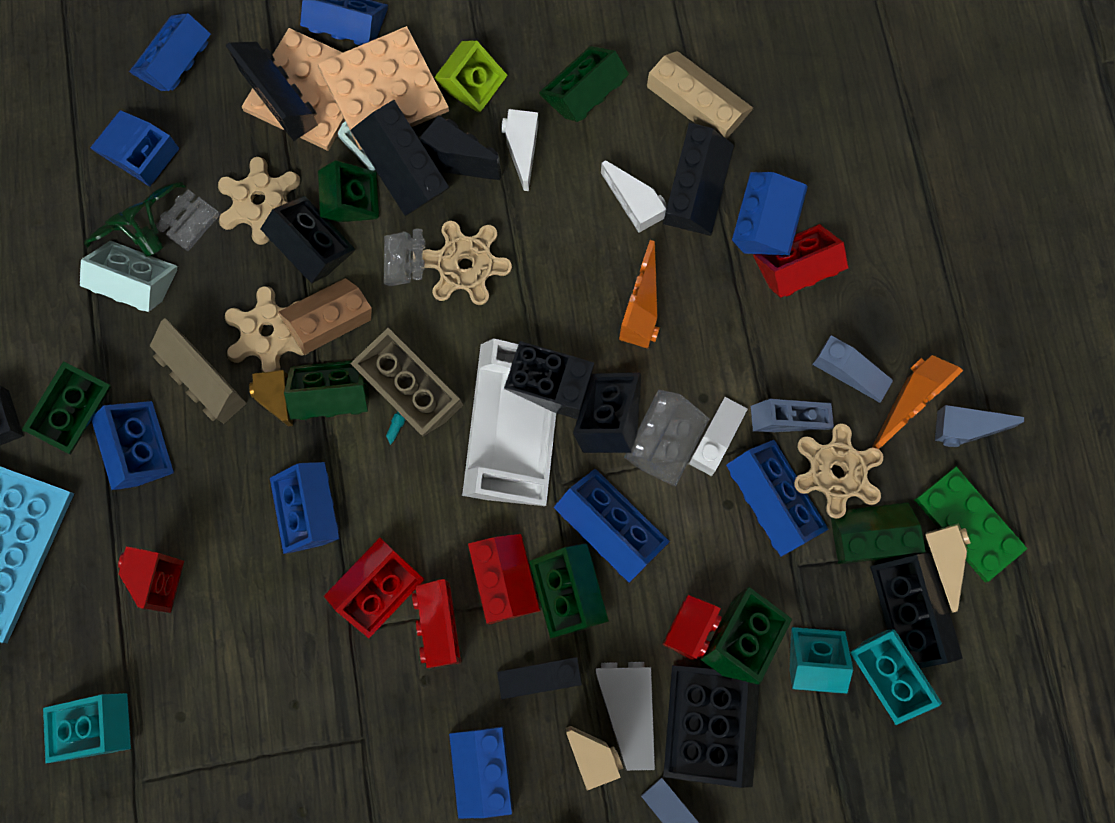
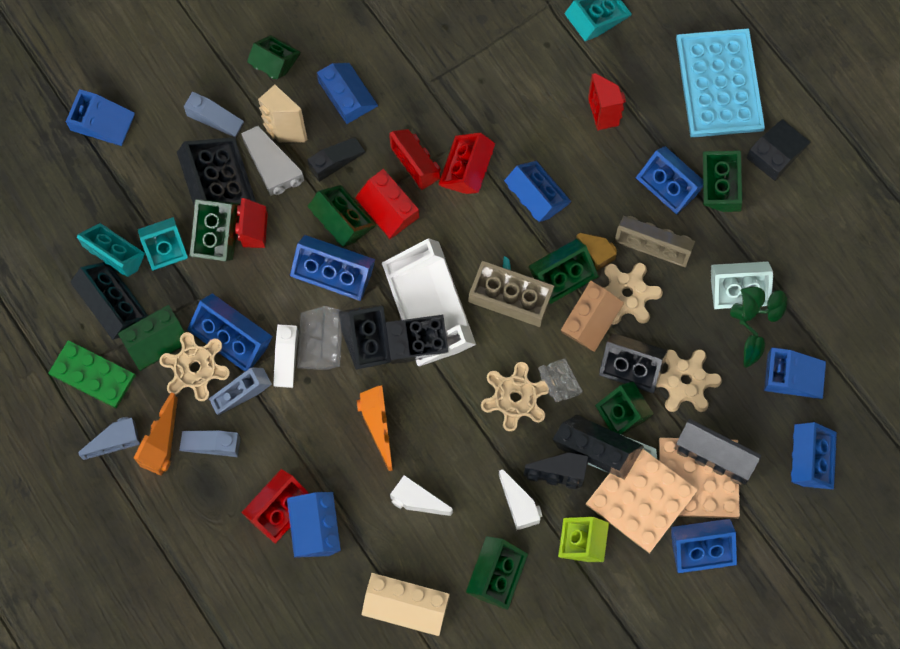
camera: 155 degrees right, 5 degrees down
clear plate [156,189,220,252] -> none
black slope [663,123,734,236] -> none
tan slope [925,523,971,613] -> none

